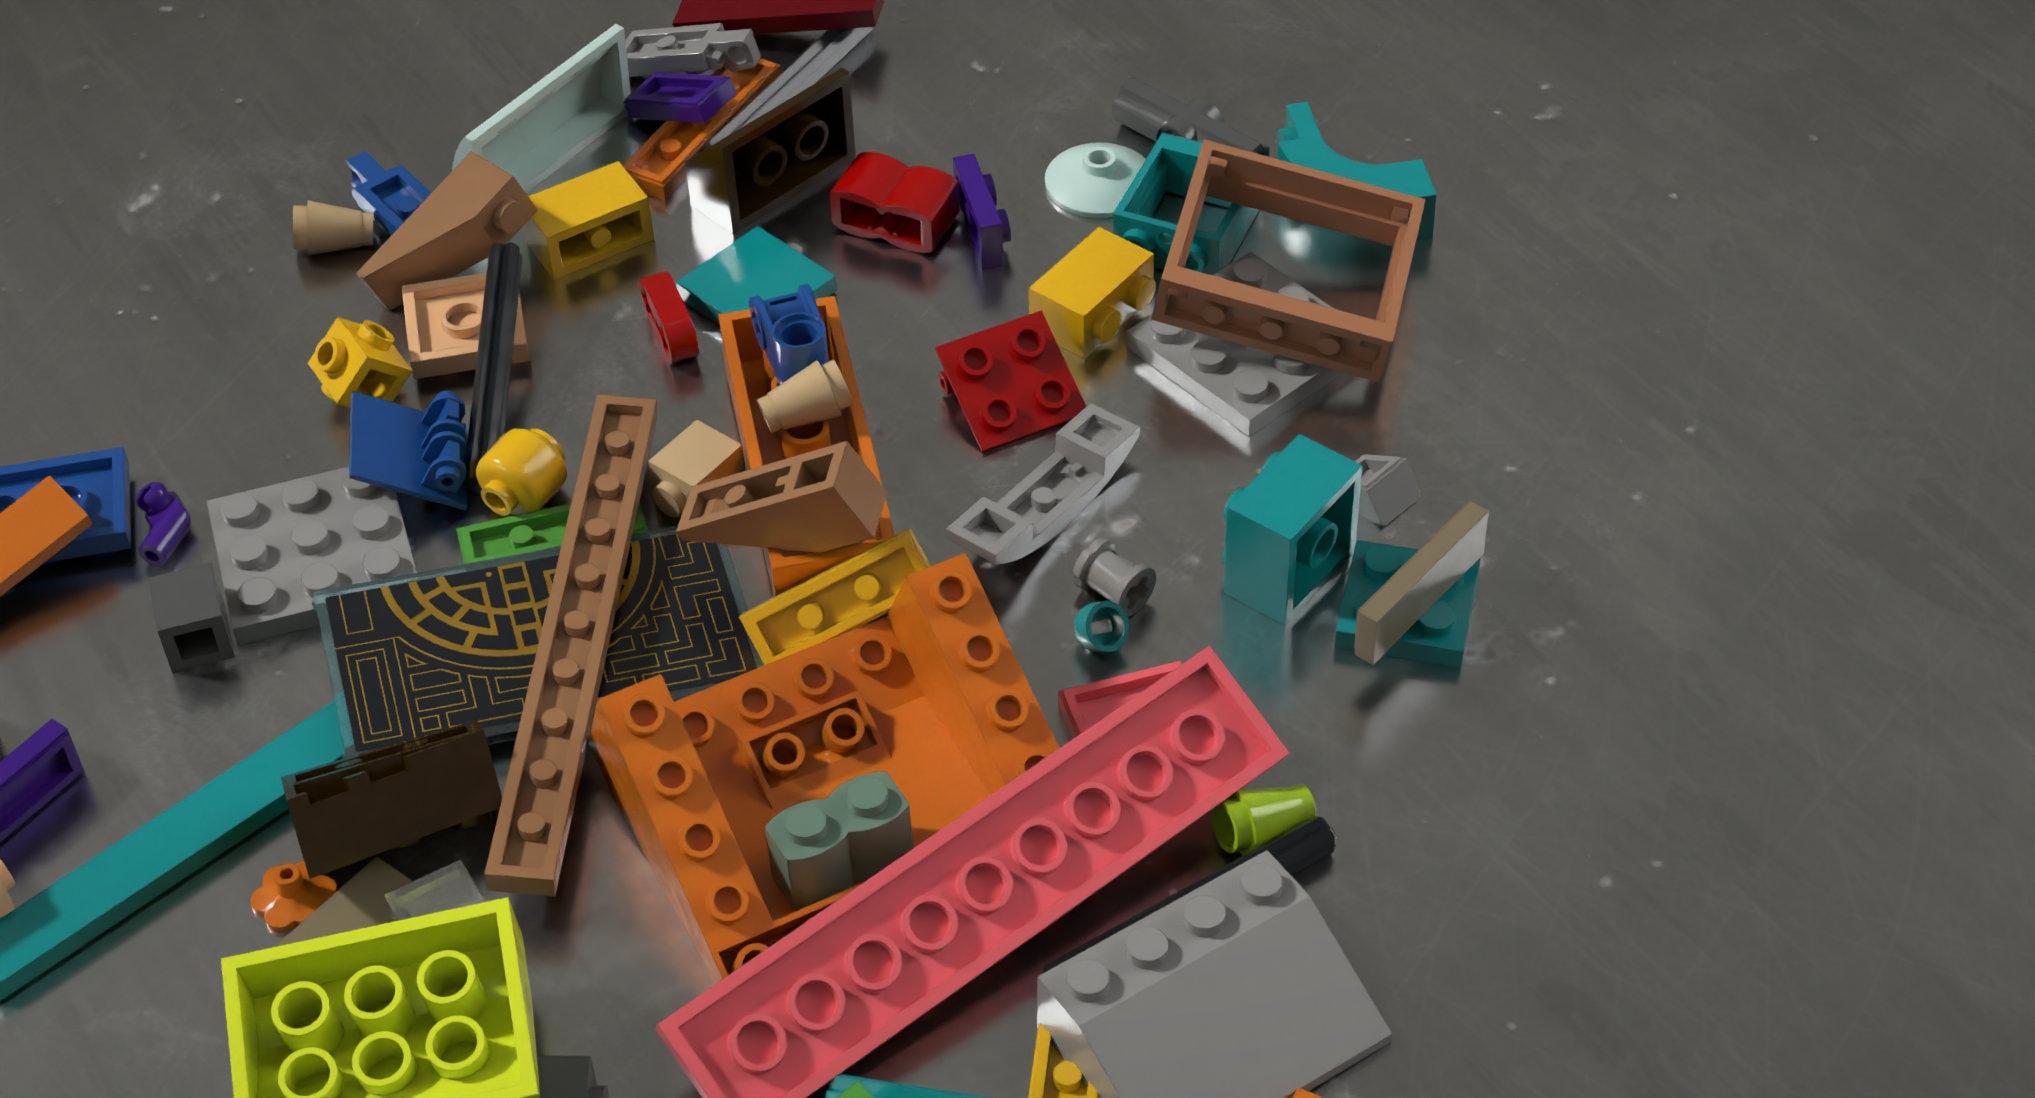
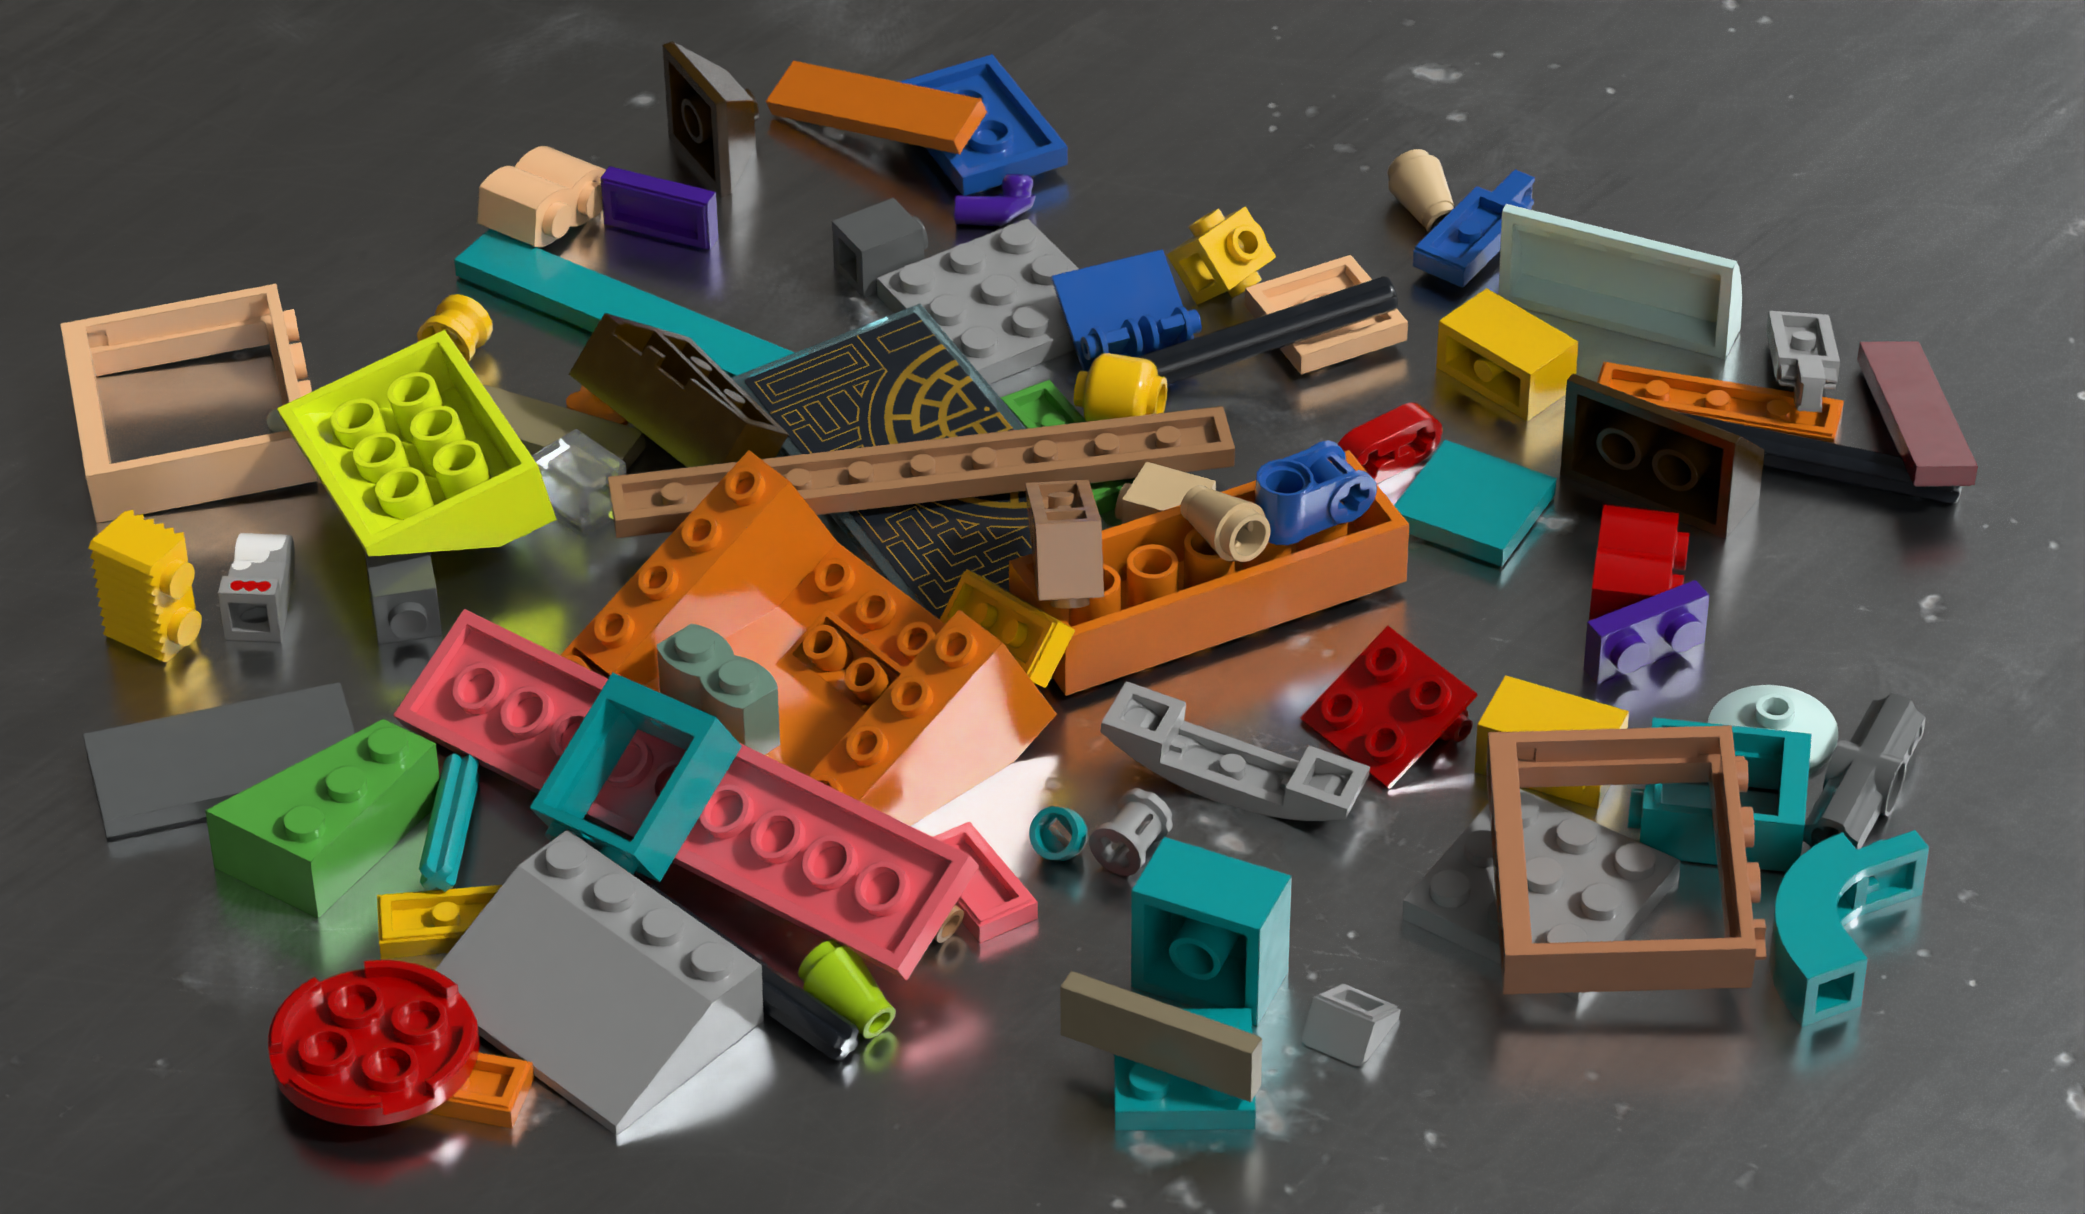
camera: 75 degrees right, 5 degrees down
medium nougat slope [356,151,538,311] -> none
dark purple tile [623,72,737,123] -> none
none -> yellow wheel [417,294,493,364]
none -> teal window [530,672,742,882]

